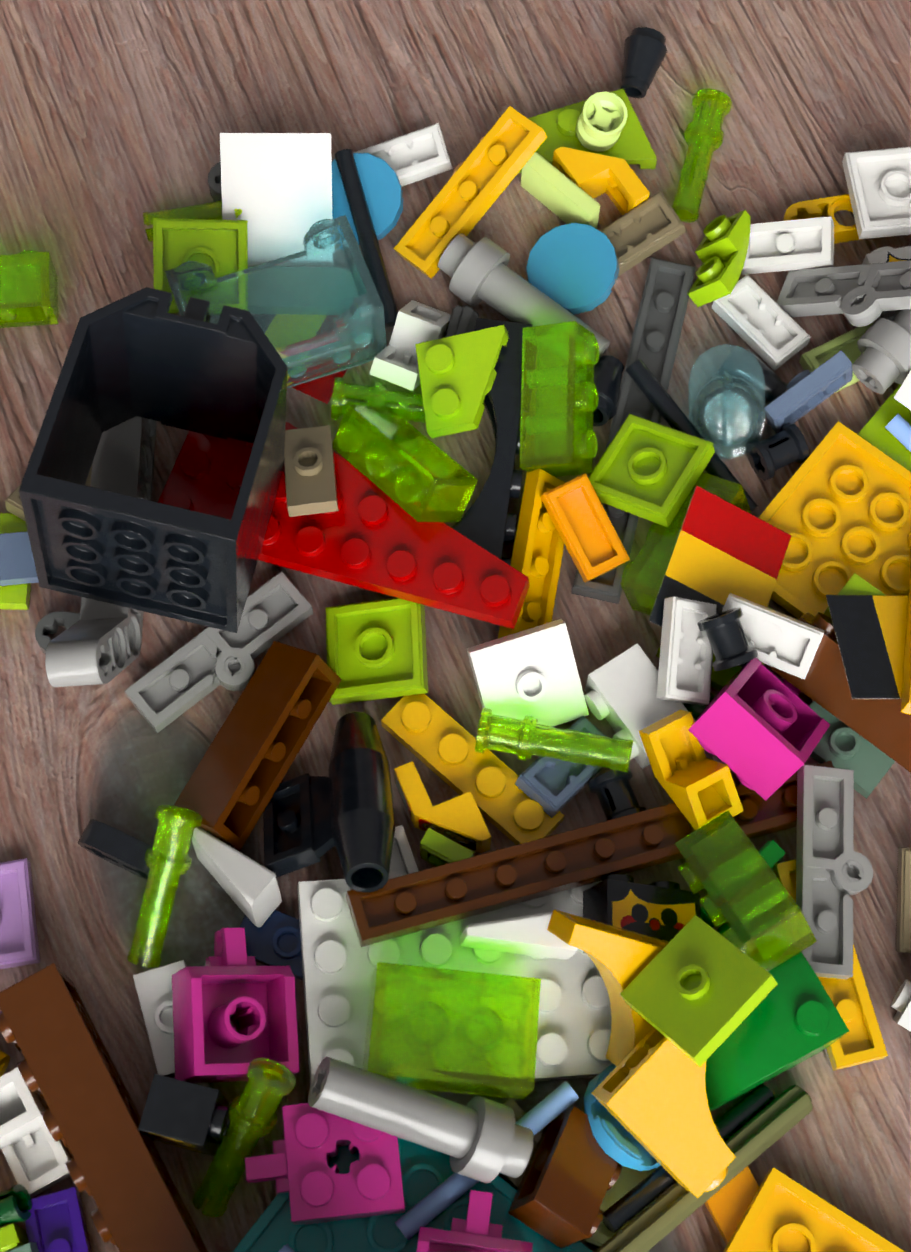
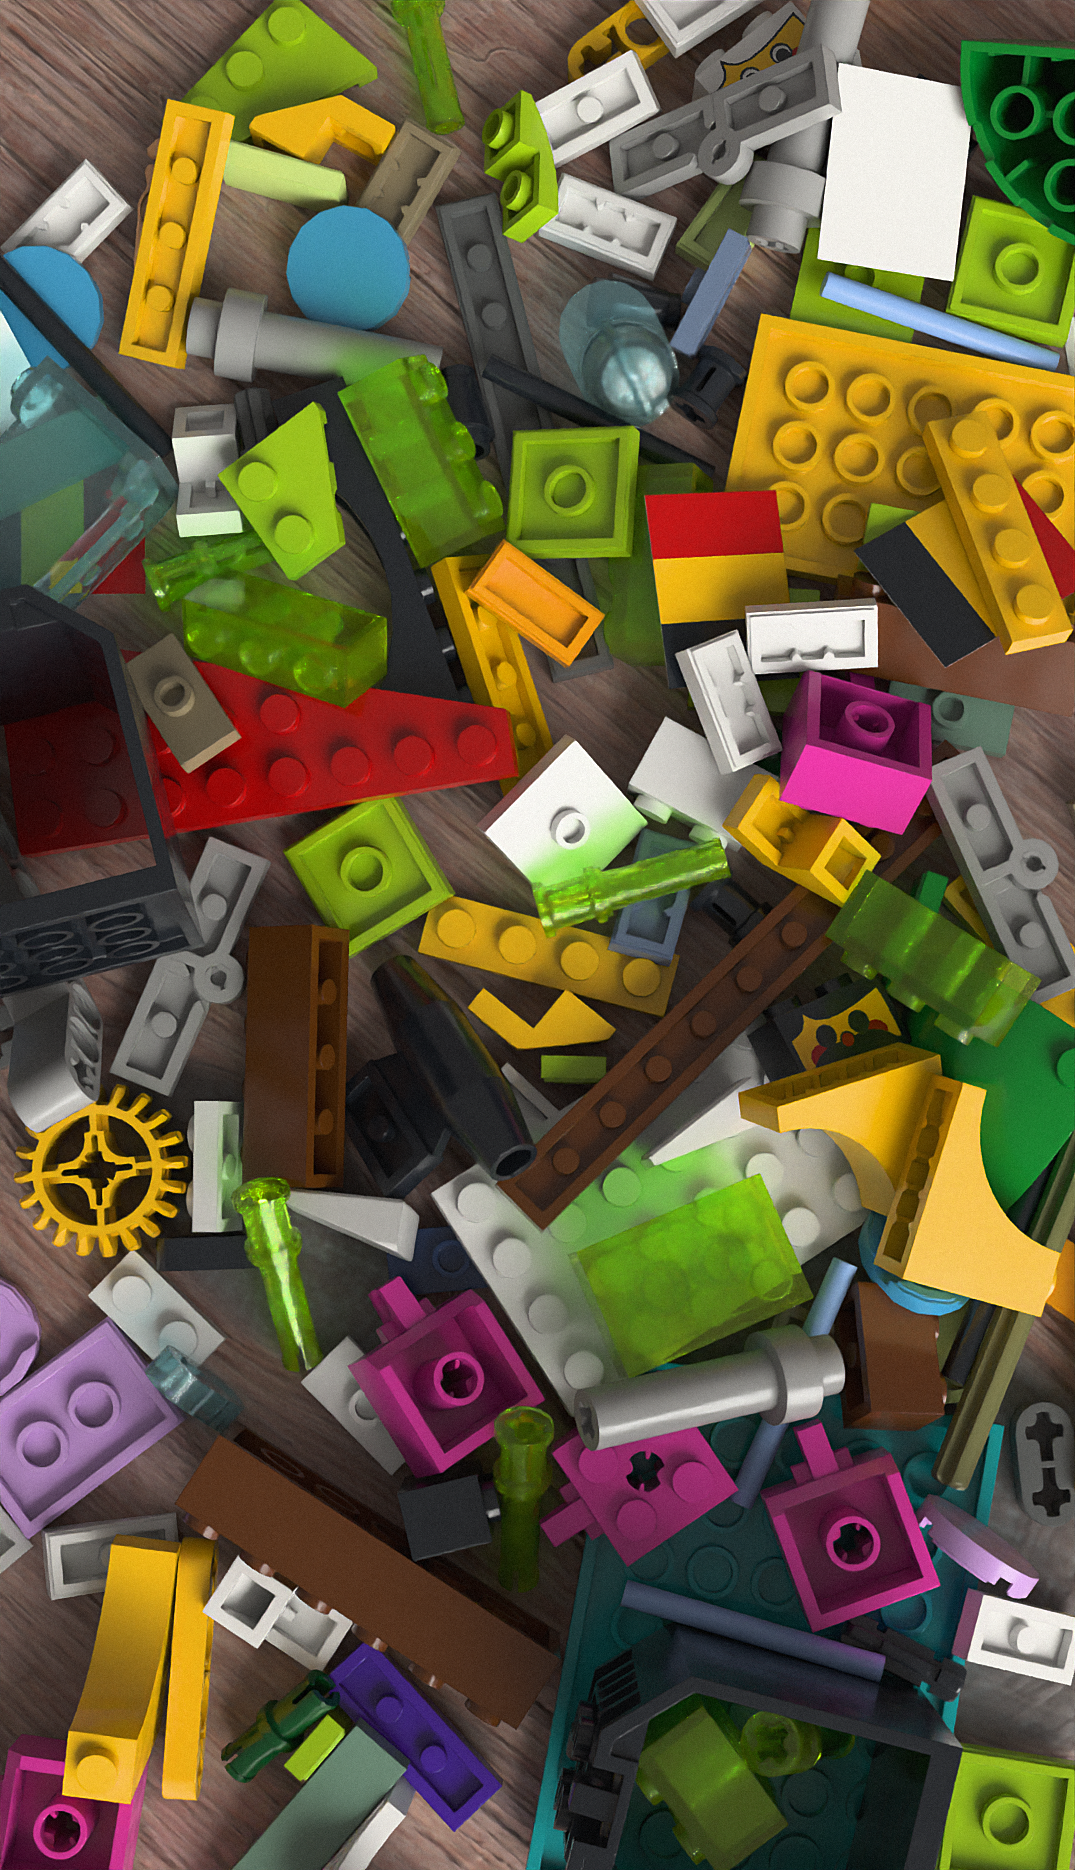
camera: 25 degrees left, 15 degrees up
yellowish green wheel [576,91,628,152] -> none
lime plate [620,915,778,1067] -> none
black bush [697,607,758,671] -> none
none -> yellow gear [14,1083,191,1257]
none -> white plate [88,1249,228,1386]
none -> clear light blue beam [144,1345,245,1433]
none -> white plate [186,1101,244,1232]

